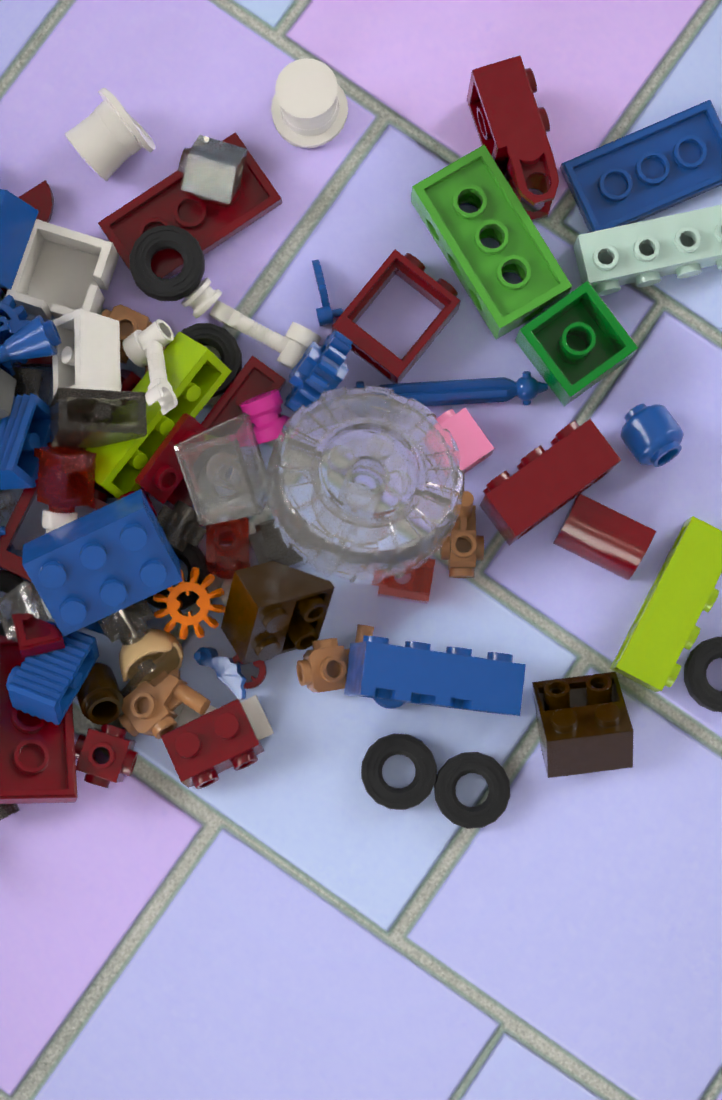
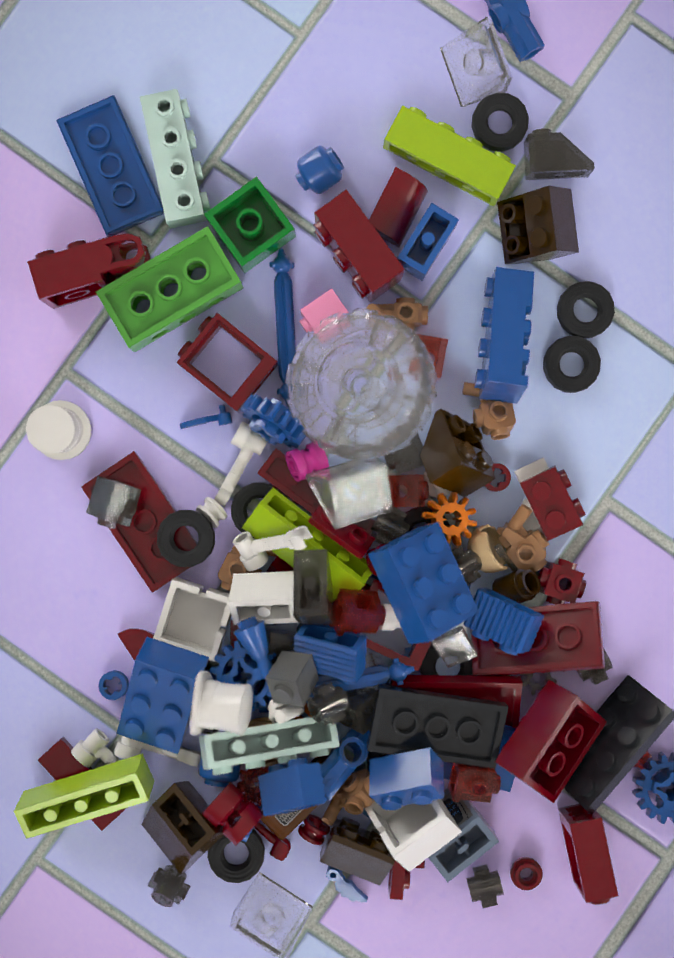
camera: 90 degrees left, 5 degrees up
dark red tile [12,613,65,658] -> none
white piece [64,88,156,181] -> none
piece [194,647,247,700] -> none
none -> blue brick [397,203,459,281]
none -> clear smoke slope [524,128,595,180]

